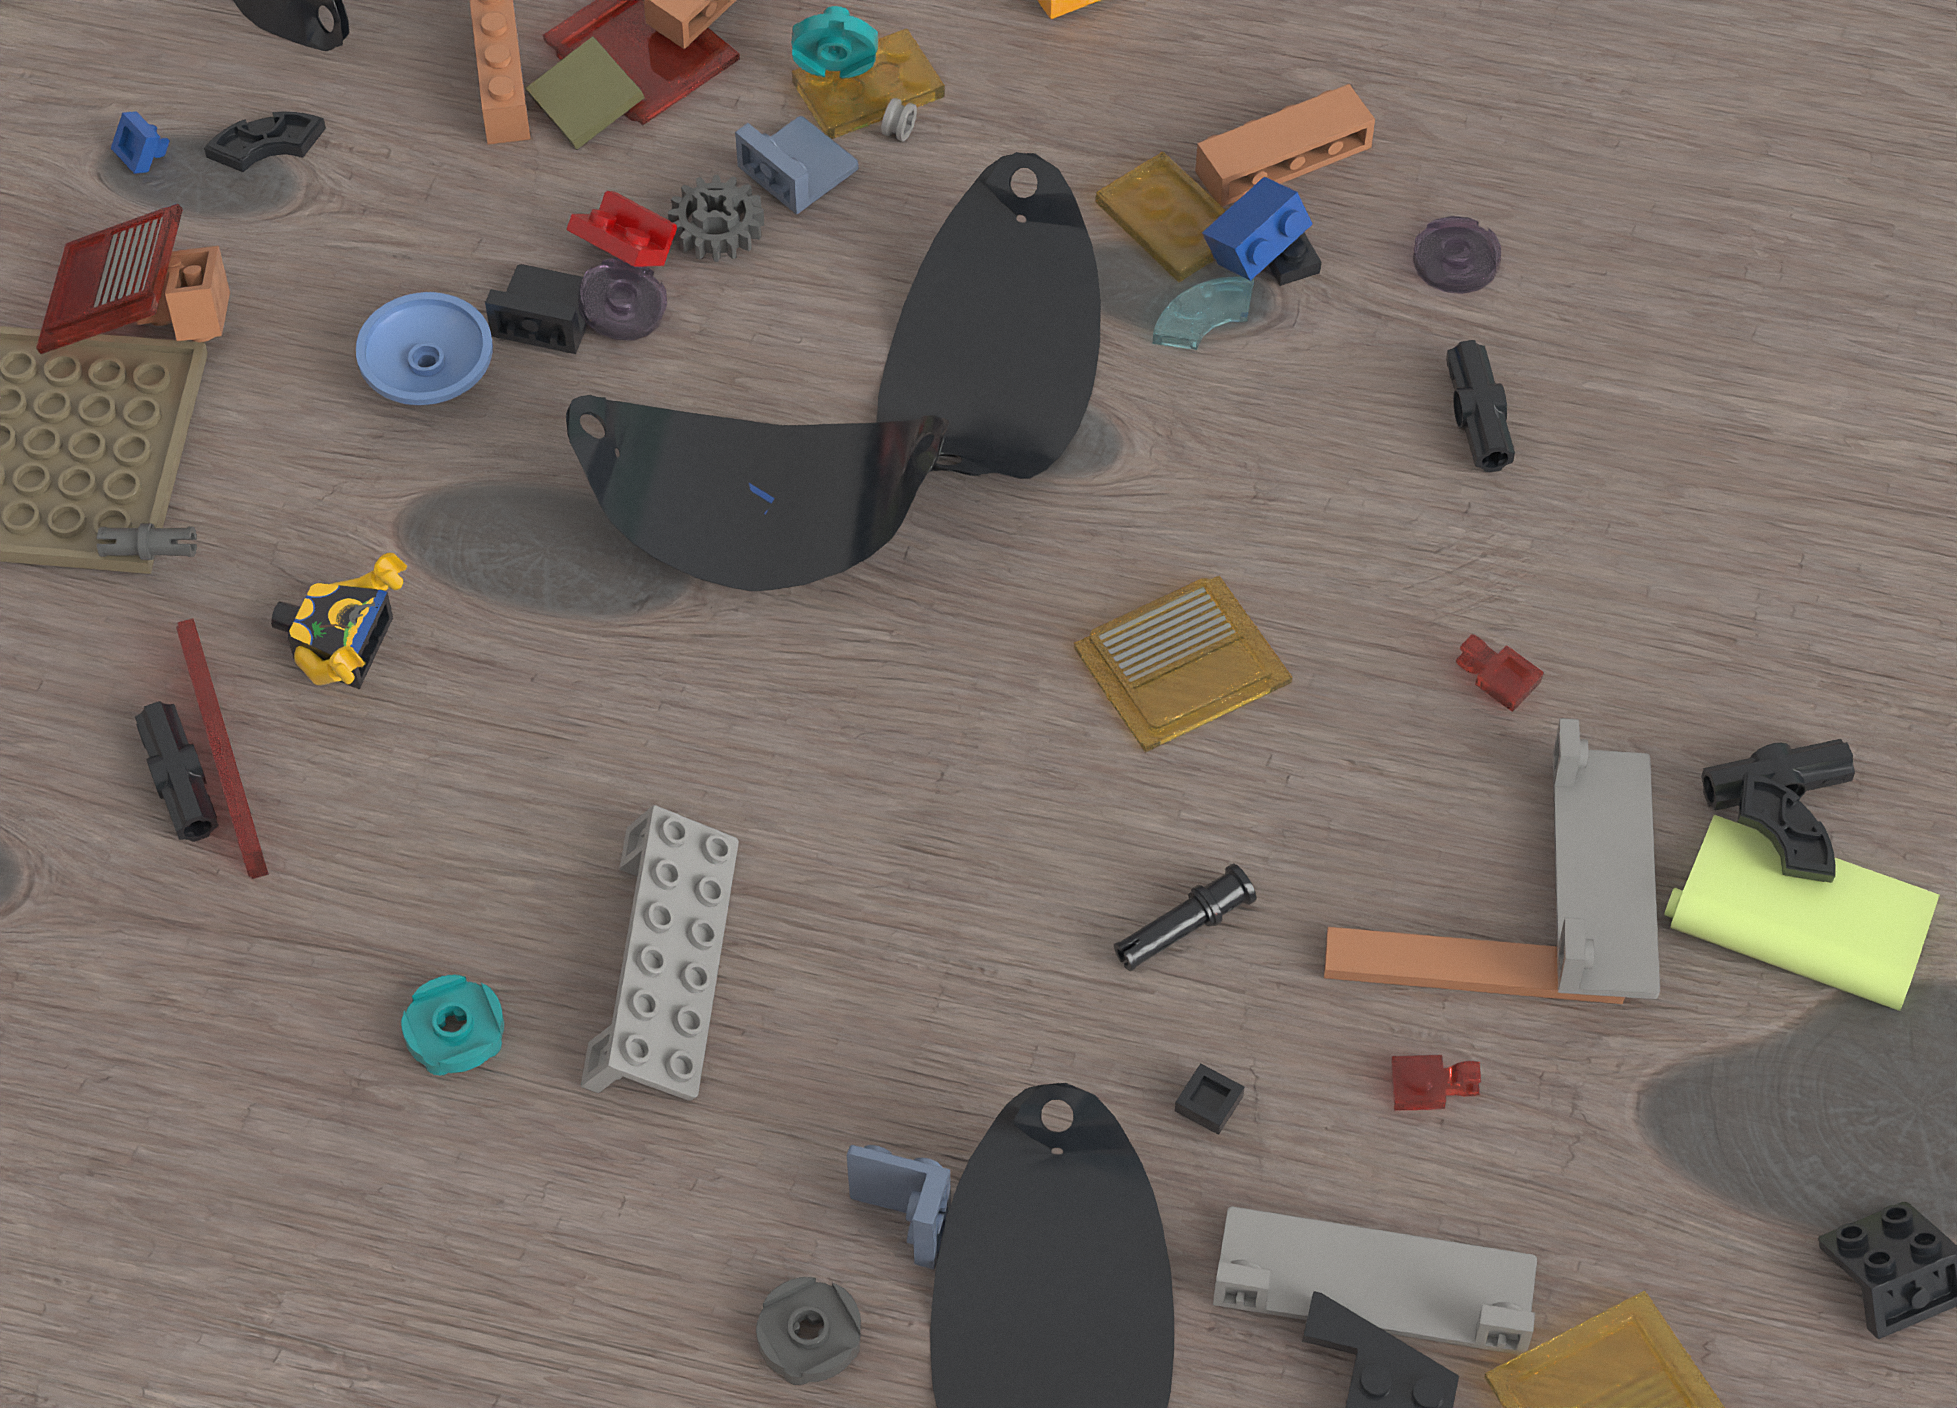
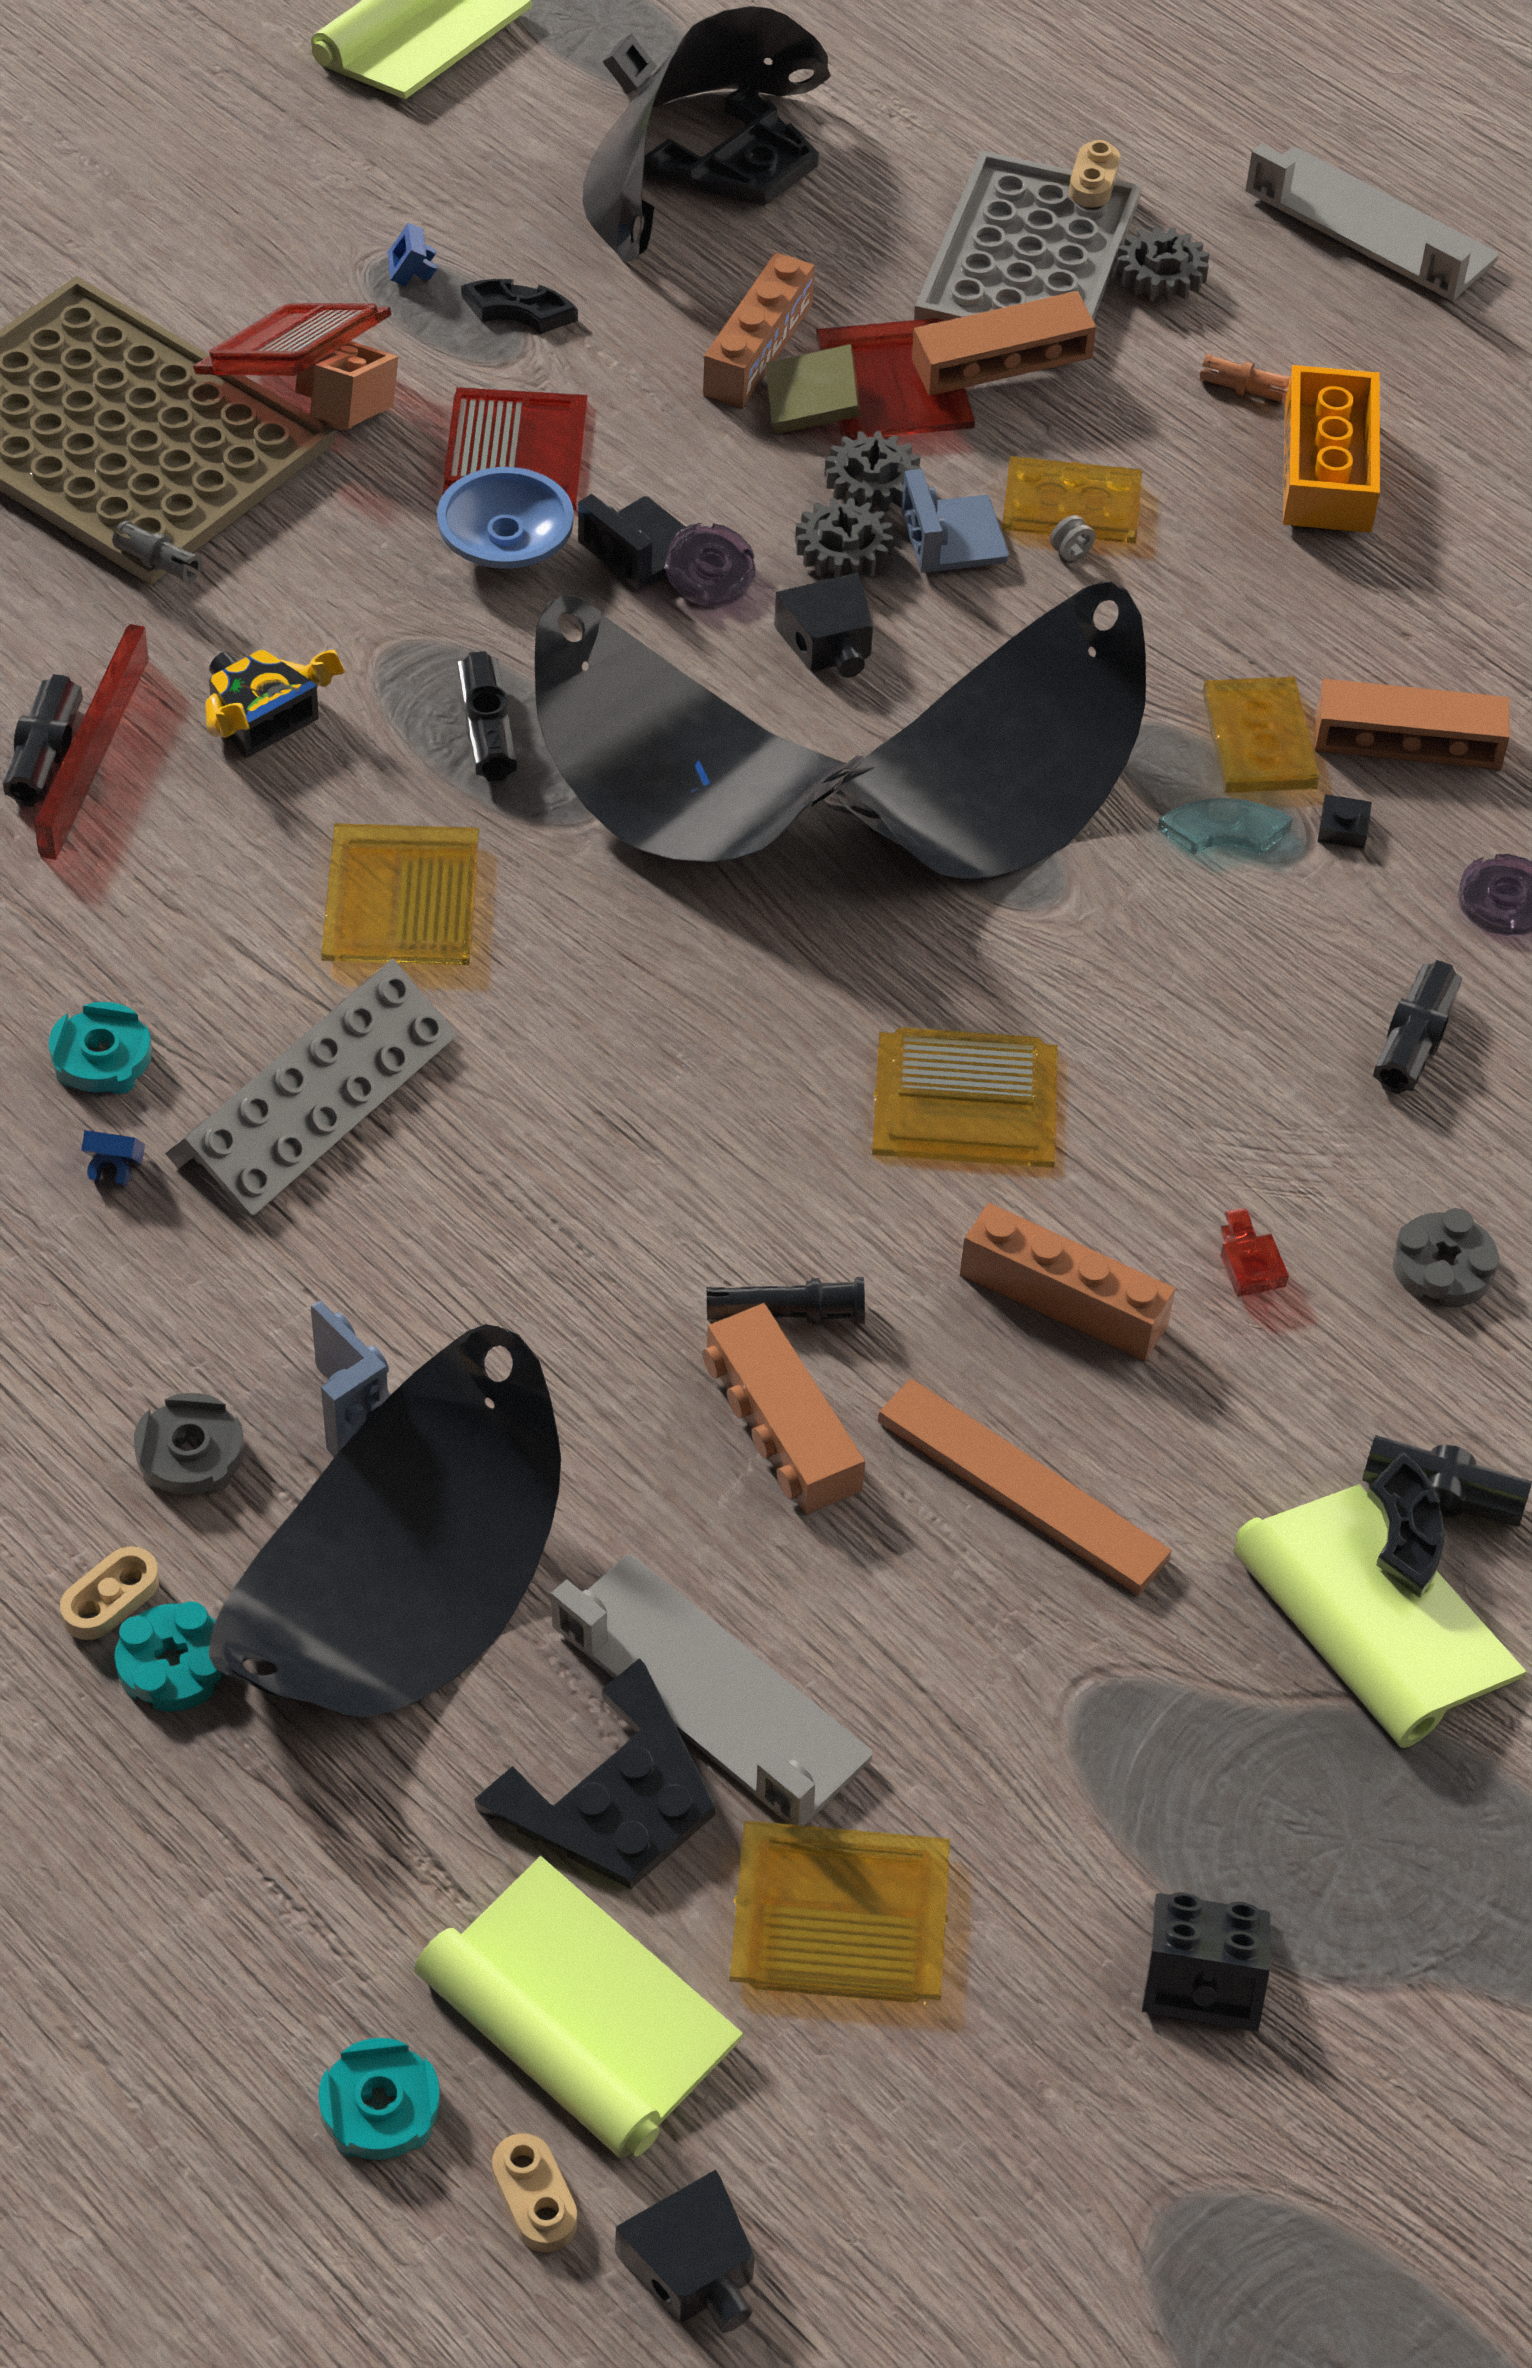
camera: 30 degrees right, 5 degrees down
red bracket [566,191,677,267] -> none
teal plate [791,6,878,78] -> none
black plate [1175,1063,1245,1135] -> none
blue brick [1202,177,1313,281] -> none
clear red plate [1391,1055,1481,1111] -> none
light grey bracket [1552,718,1660,999] -> none
none -> blue tile [81,1130,145,1186]
none -> clear yellow piece [321,823,479,965]
none -> clear red piece [442,387,588,510]
none -> black piece [458,651,517,782]
none -> nougat brick [702,1303,865,1515]
none -> black torso [774,573,873,678]
none -> dark grey gear [824,431,922,512]
none -> nougat brick [960,1202,1175,1362]
none -> dark grey plate [1393,1208,1499,1307]

